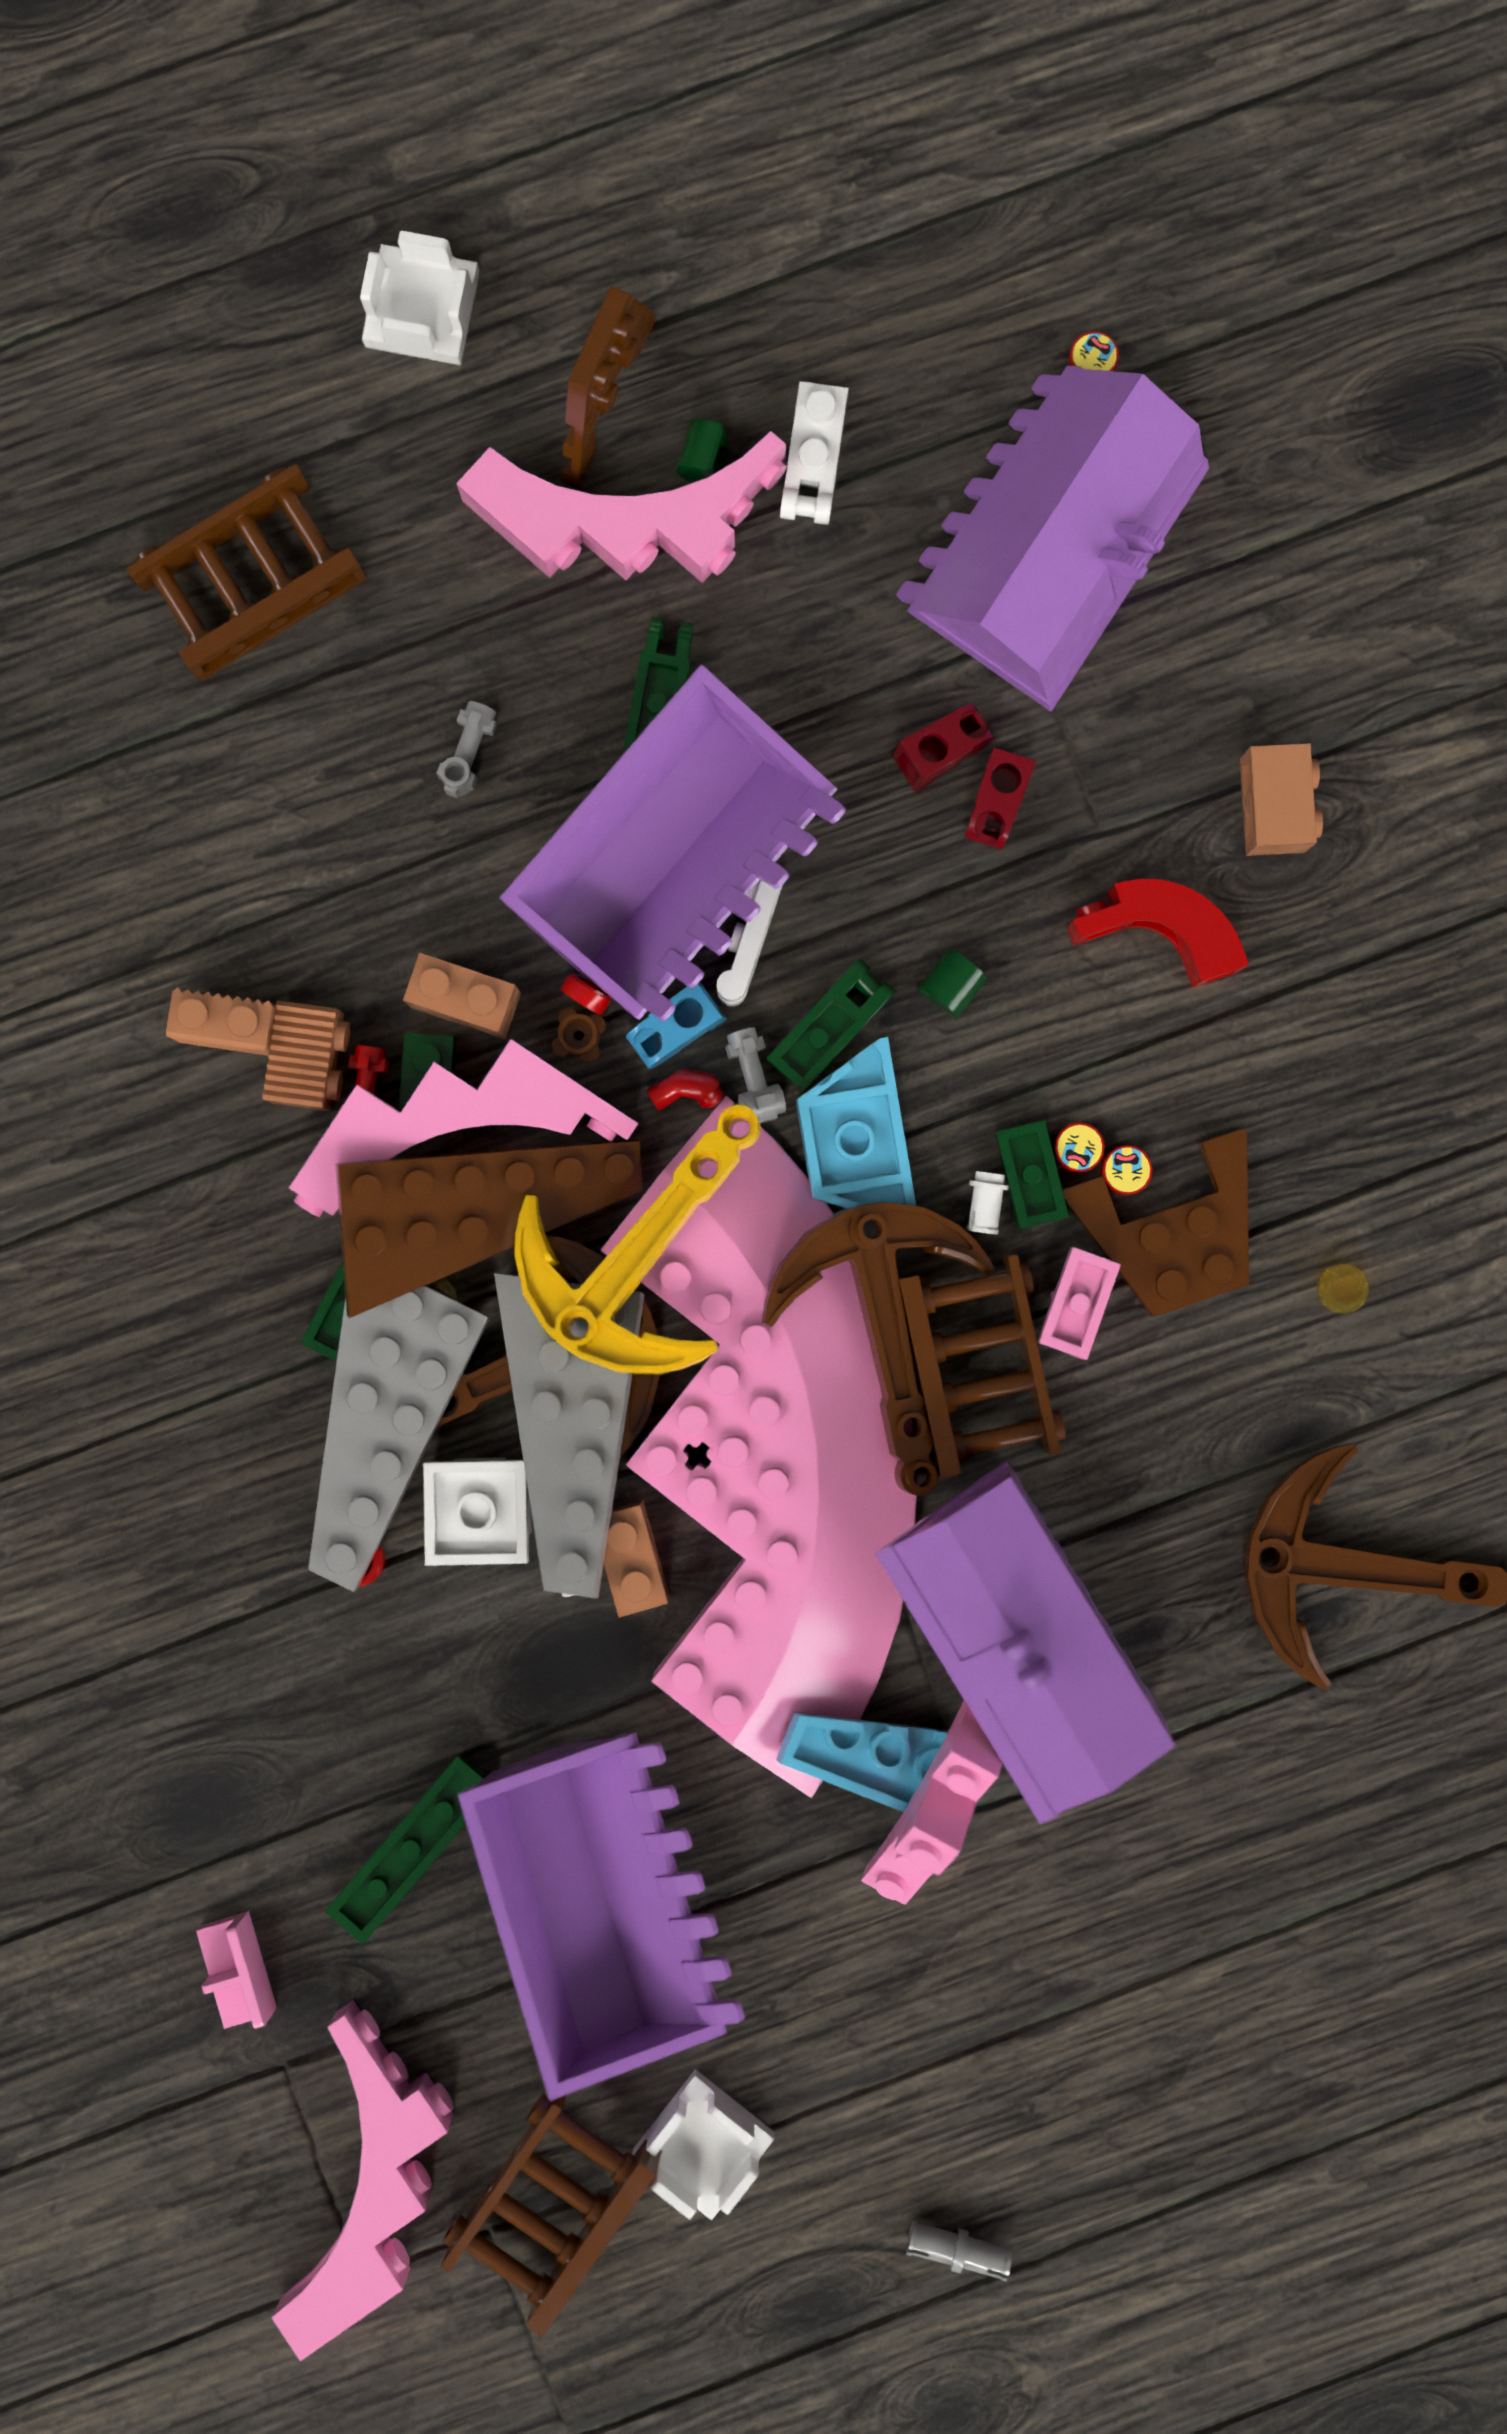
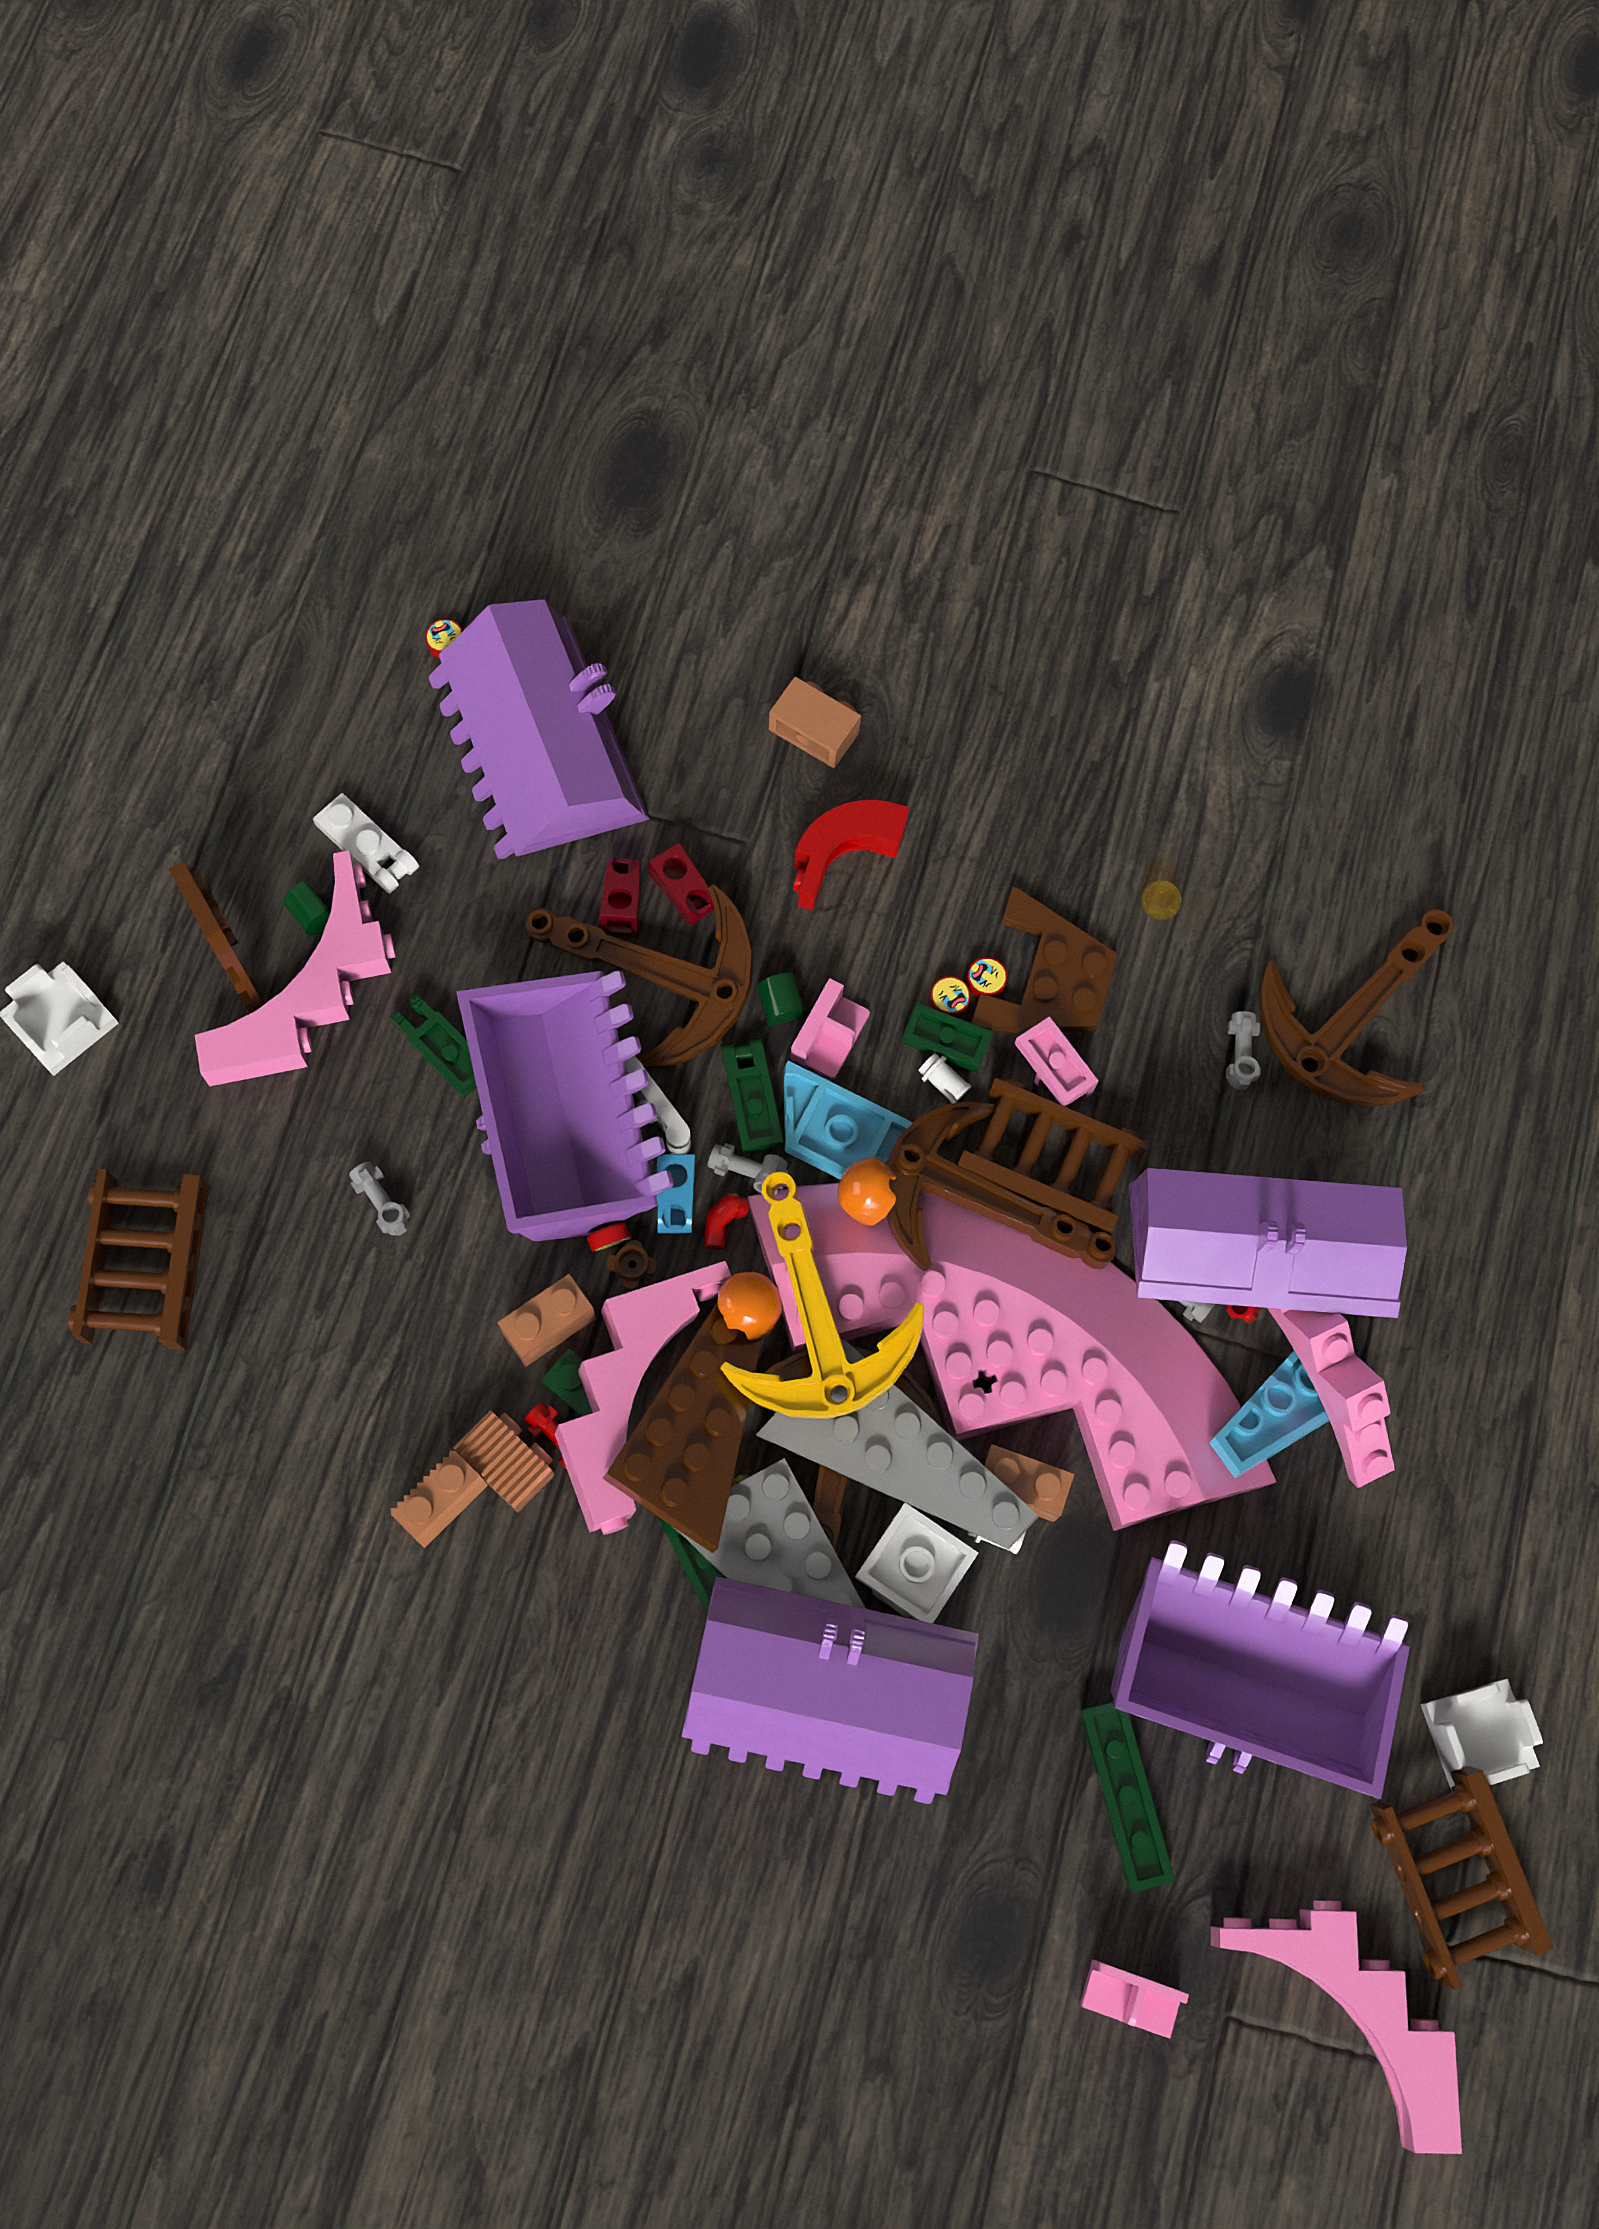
camera: 60 degrees left, 15 degrees down
none -> reddish brown piece [526,885,754,1068]
none -> medium lavender piece [682,1576,978,1804]
none -> orange hair [718,1272,782,1340]
none -> bright pink panel [791,978,870,1080]
none -> orange hair [837,1157,896,1226]
none -> light grey bar [1226,1011,1260,1090]

